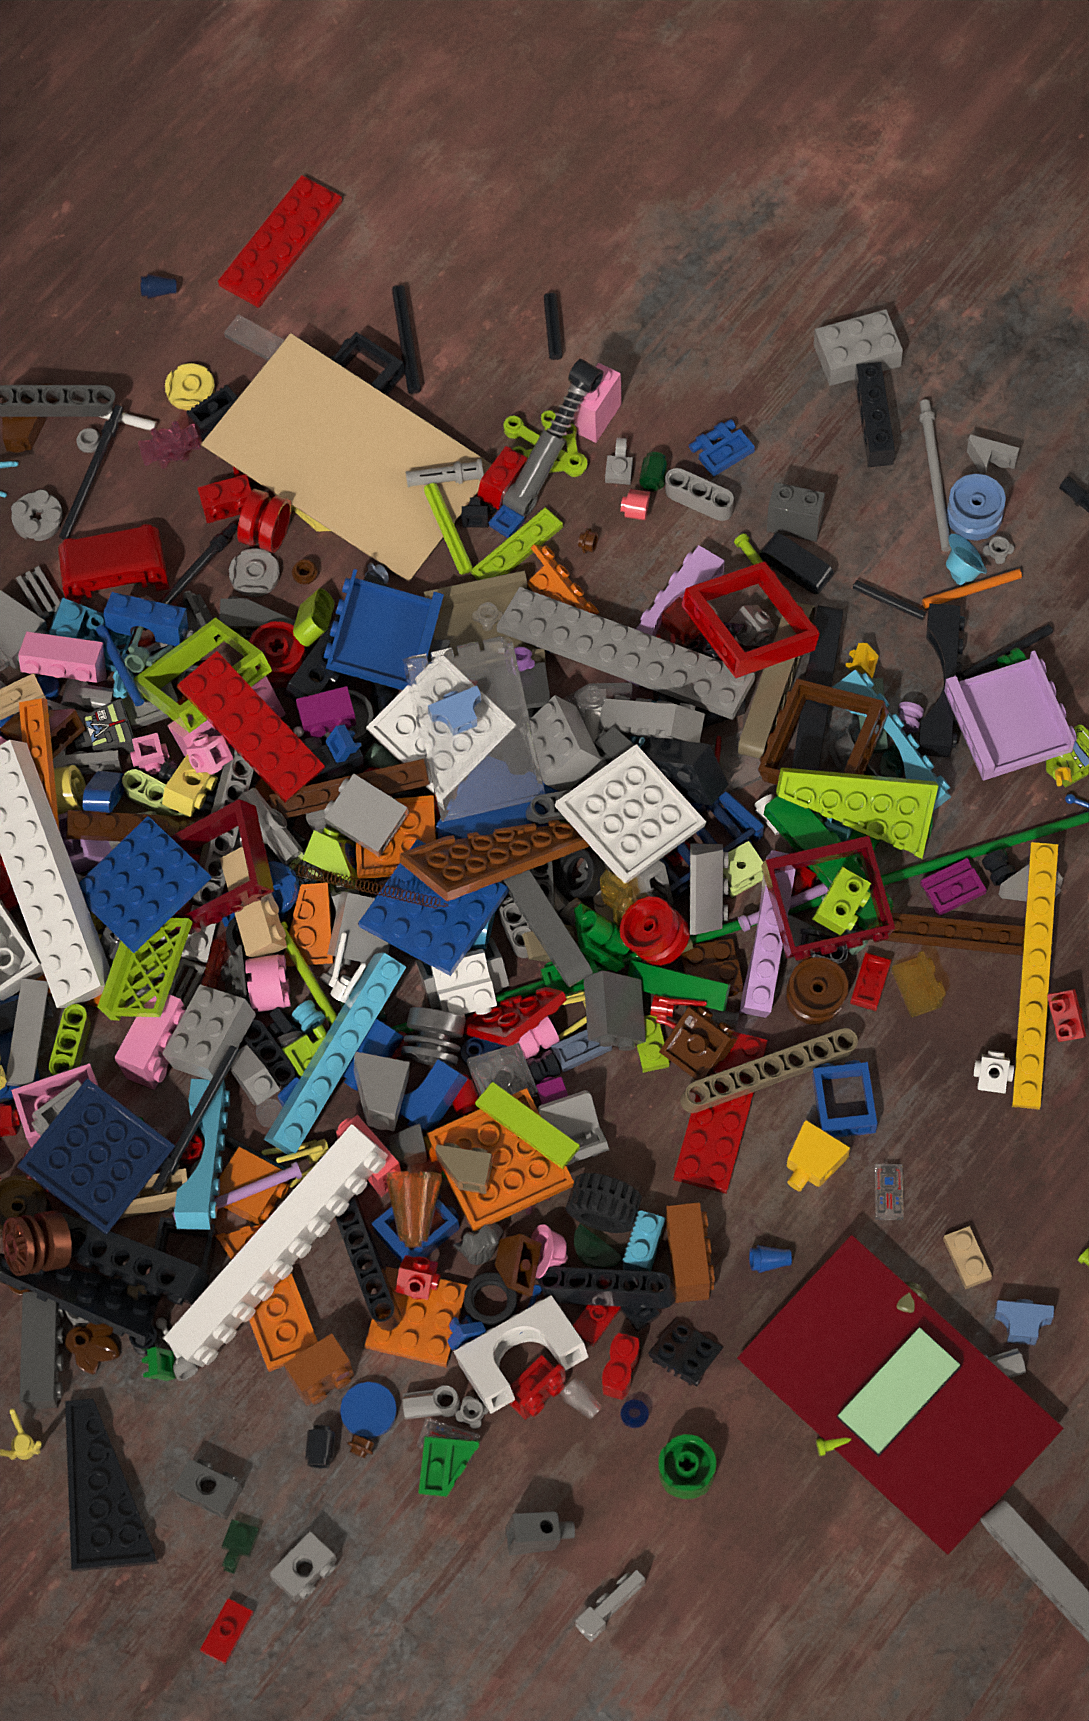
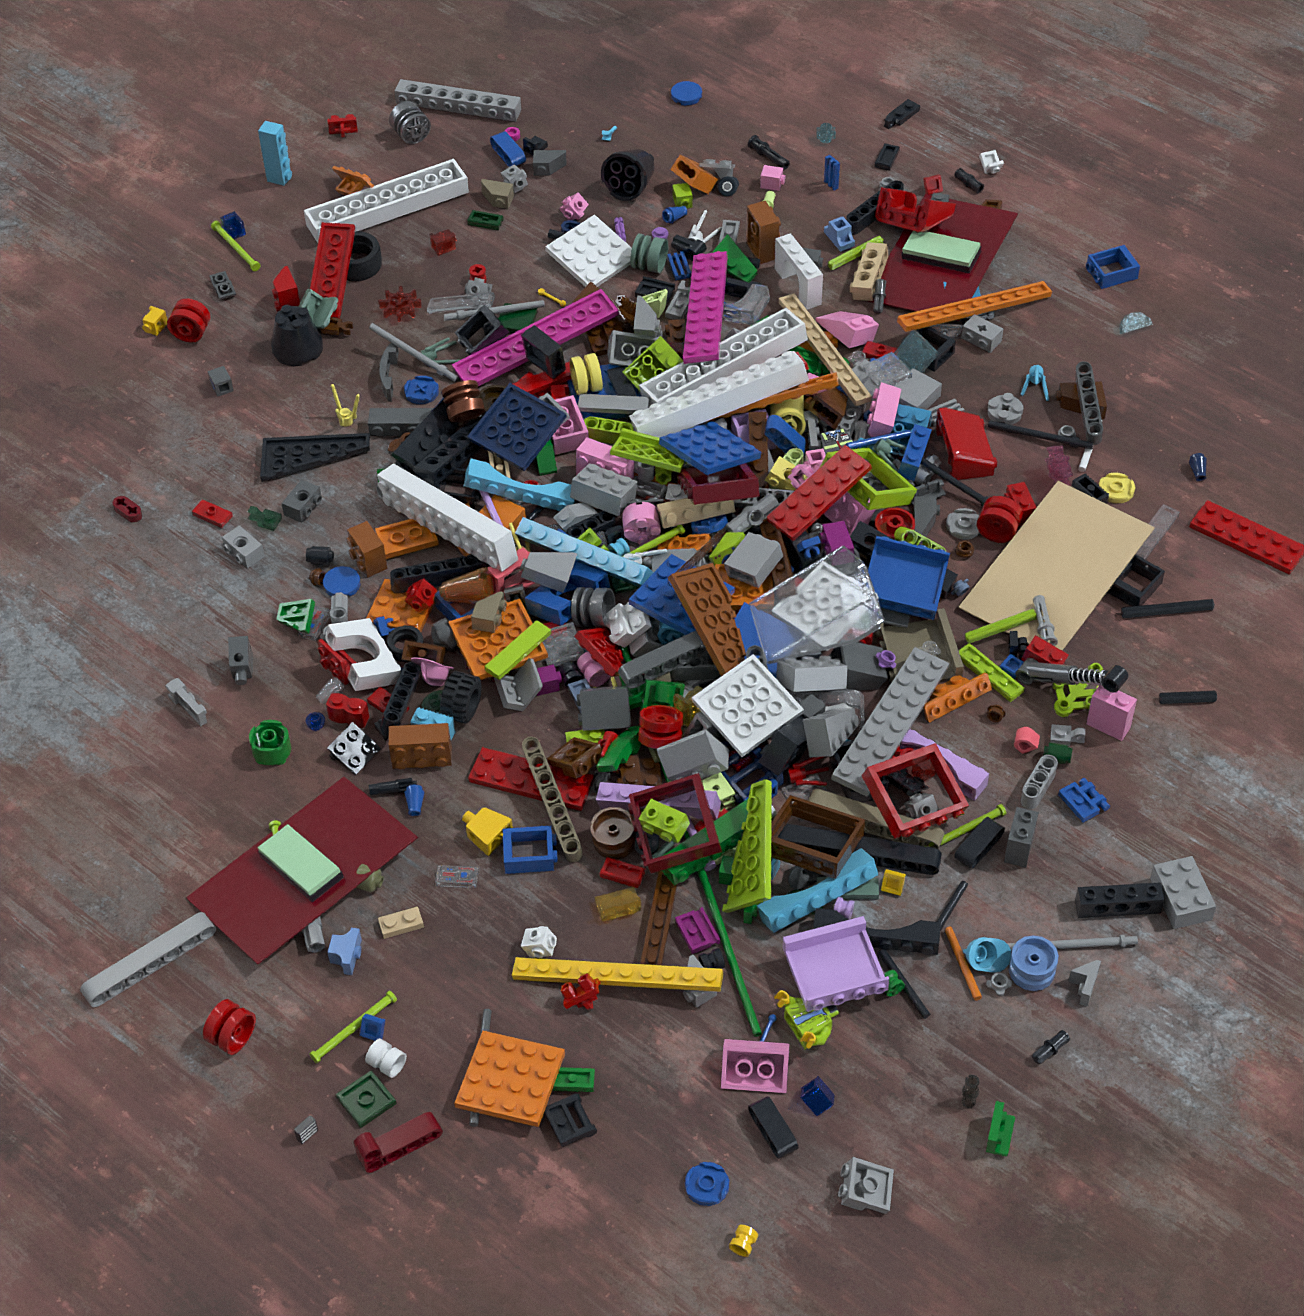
camera: 90 degrees right, 15 degrees down
black bar [152,1045,240,1193] -> none
medium blue brick [428,686,481,736] -> none
none -> black piece [369,778,417,795]

